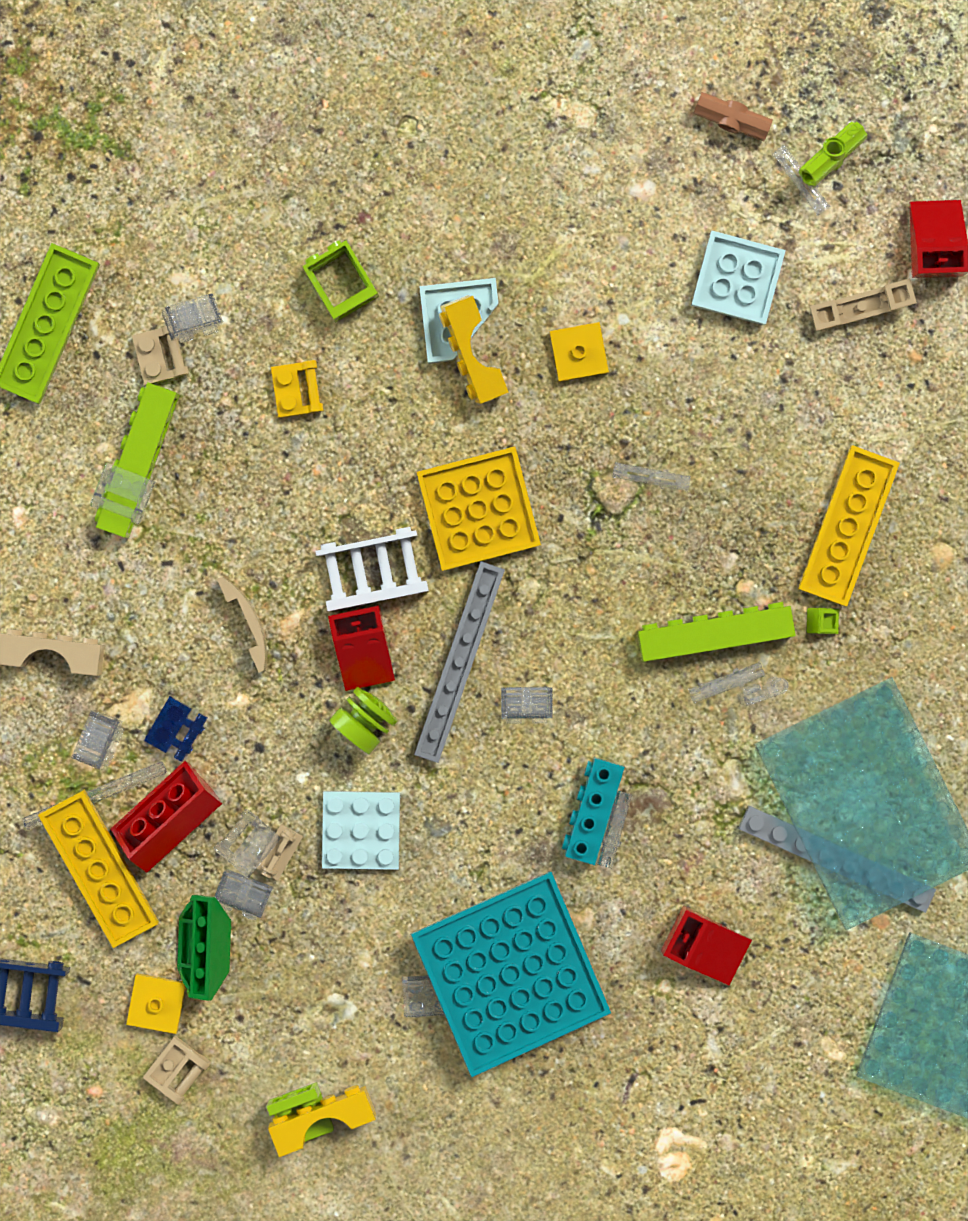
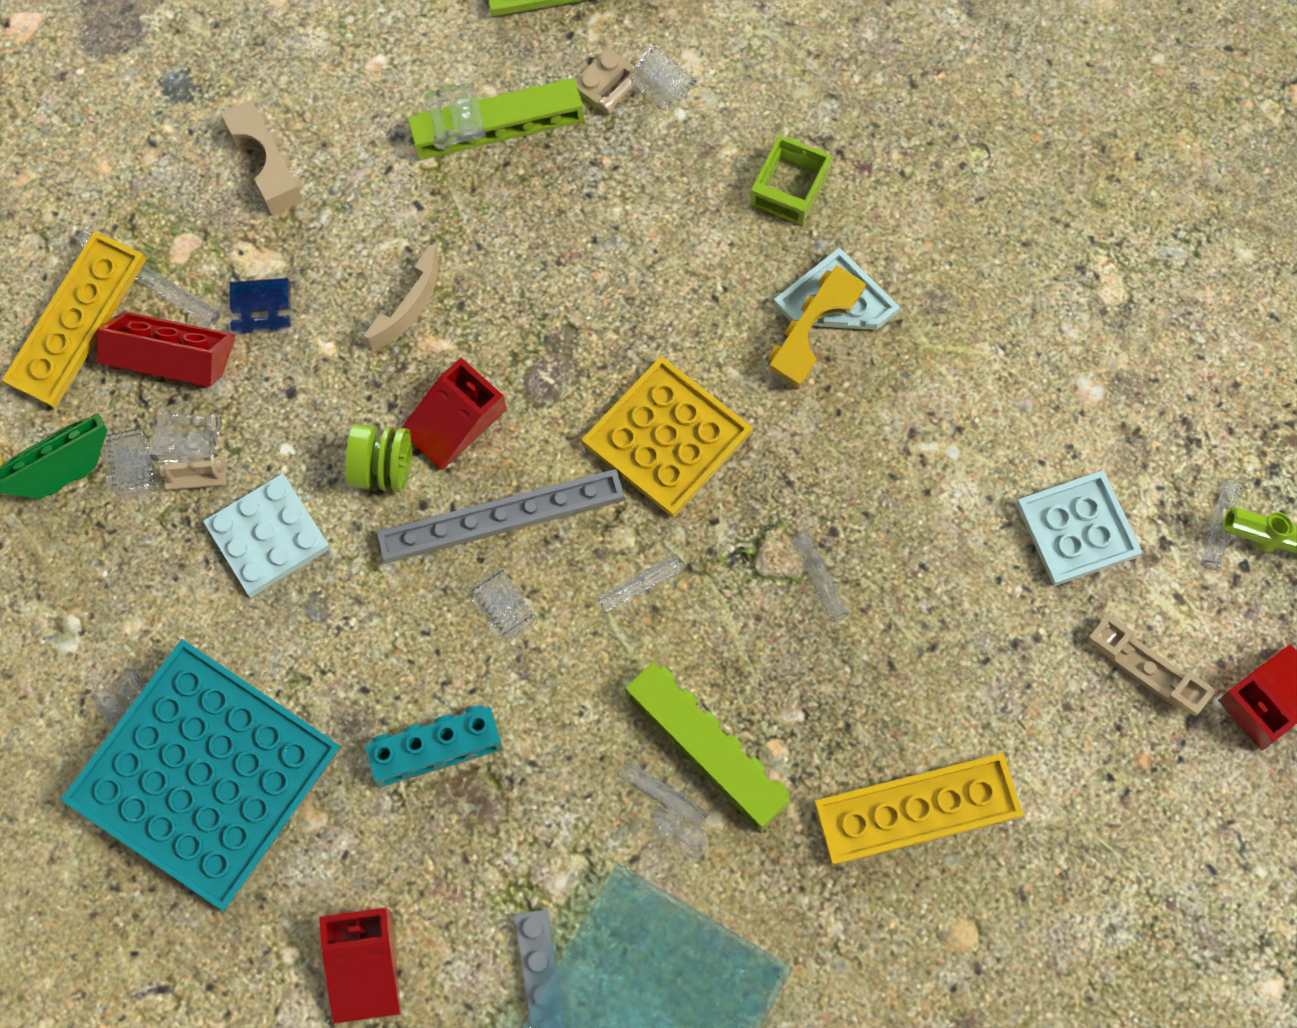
camera: 60 degrees right, 20 degrees down
clear brick [72,710,124,770] -> none
yellow plate [271,360,324,418] -> none
white fence [315,527,429,611] -> none
yellow plate [549,322,609,382] -> none
clear pin [597,790,633,869] -> none
nougat piece [693,92,773,142] -> none
lime slope [807,608,839,634] -> none
none -> clear axle [598,554,684,612]

